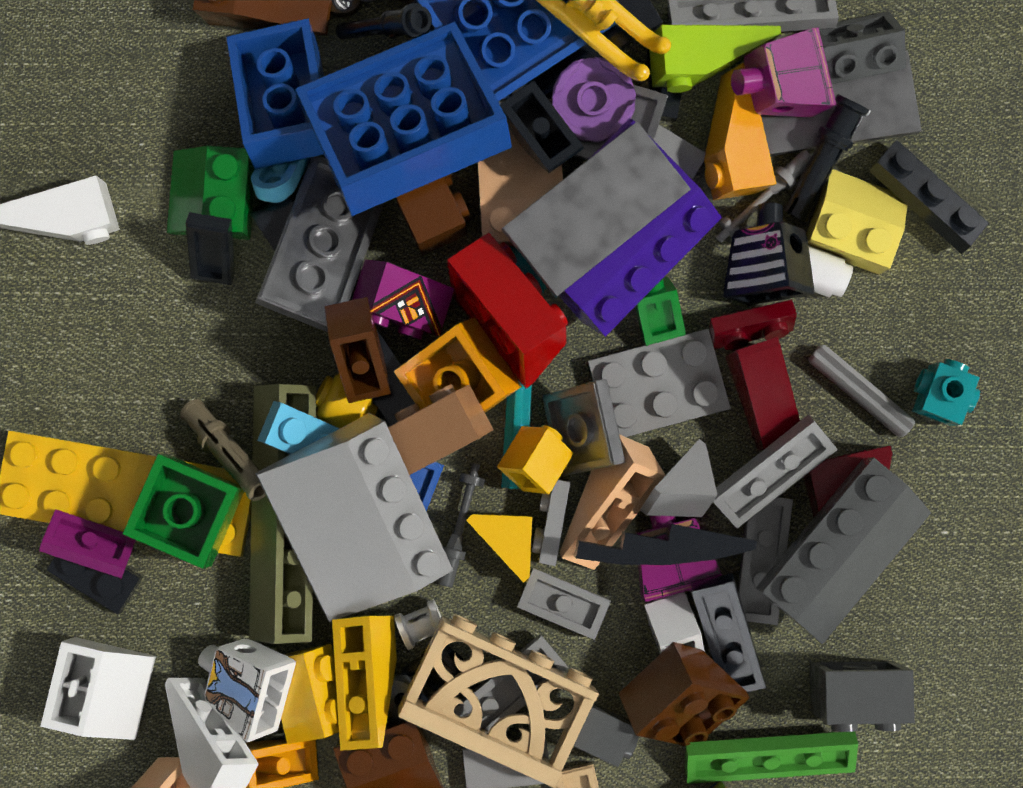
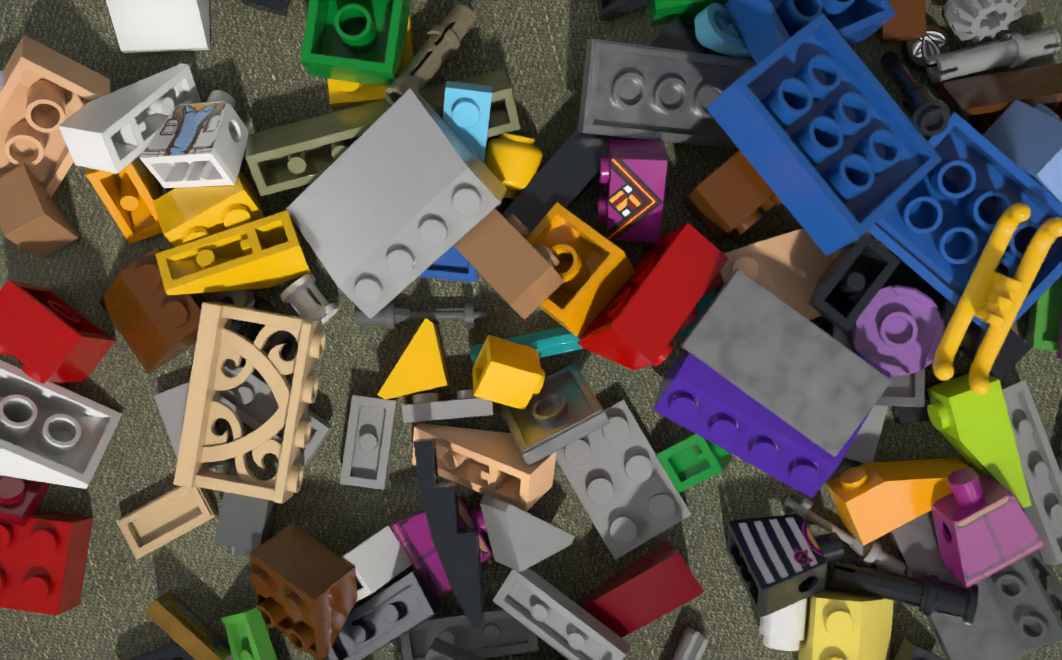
camera: 80 degrees right, 0 degrees up
reddish brown brick [325,297,391,403] -> none
dark red plate [709,299,797,350] -> none

